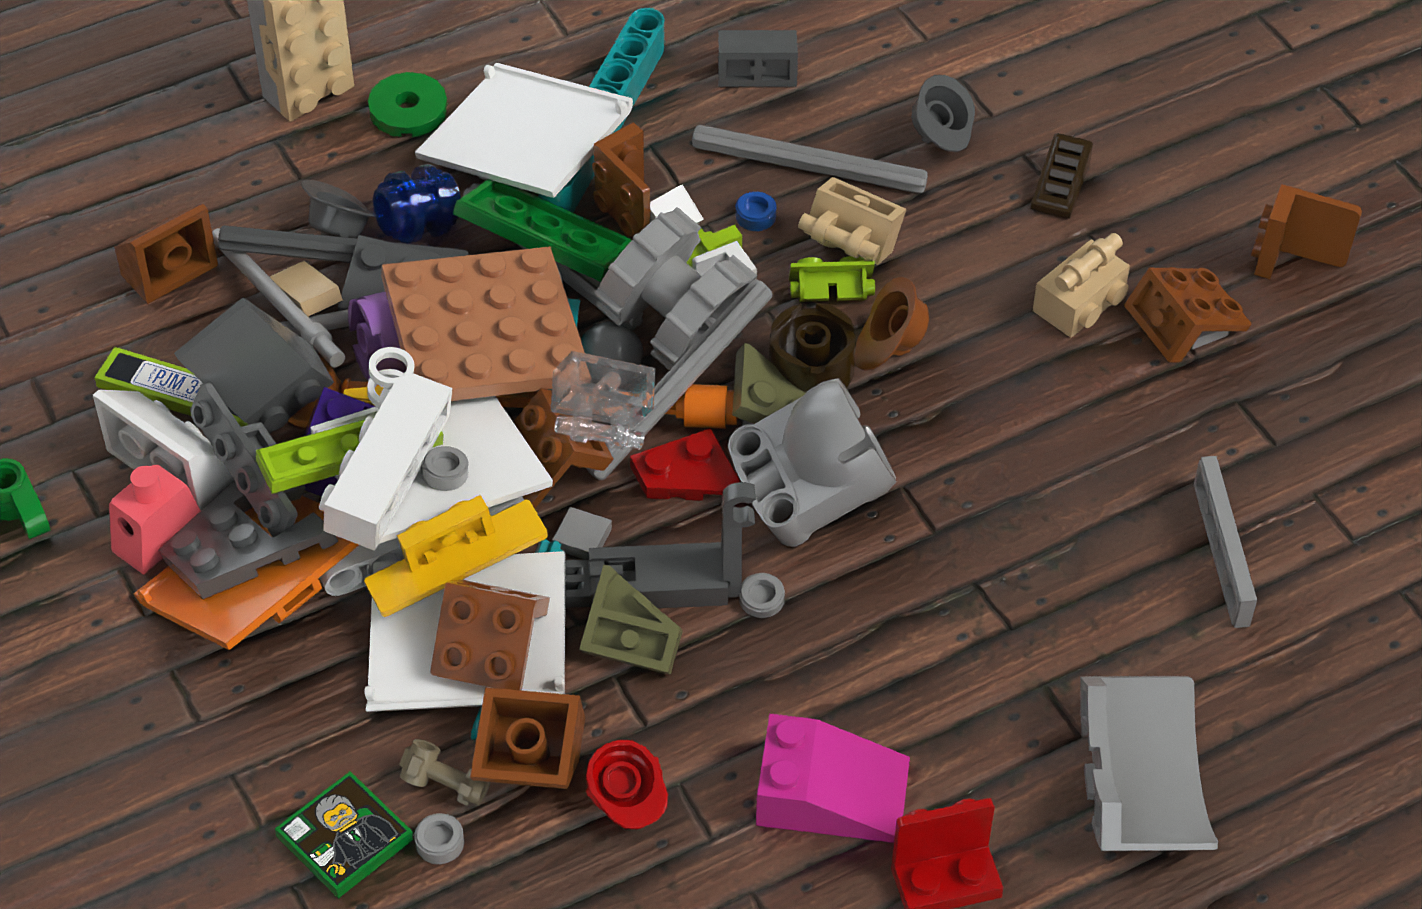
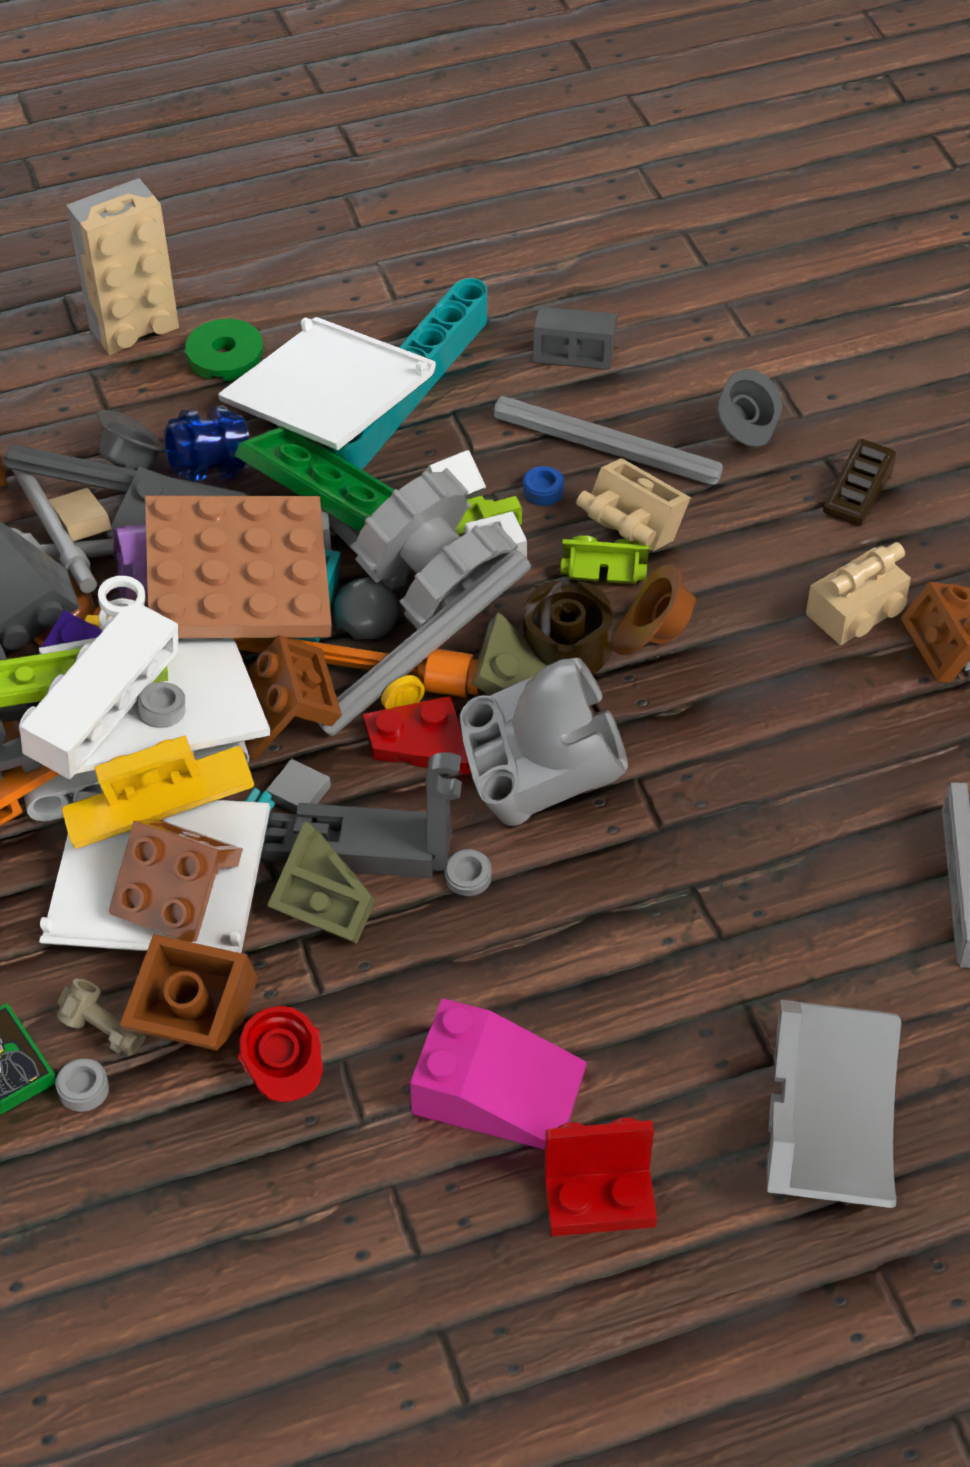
camera: 10 degrees right, 0 degrees up
clear brick [551,351,655,450] -> none
dark orange bracket [592,122,650,237] -> none
none -> yellow piece [381,675,425,709]

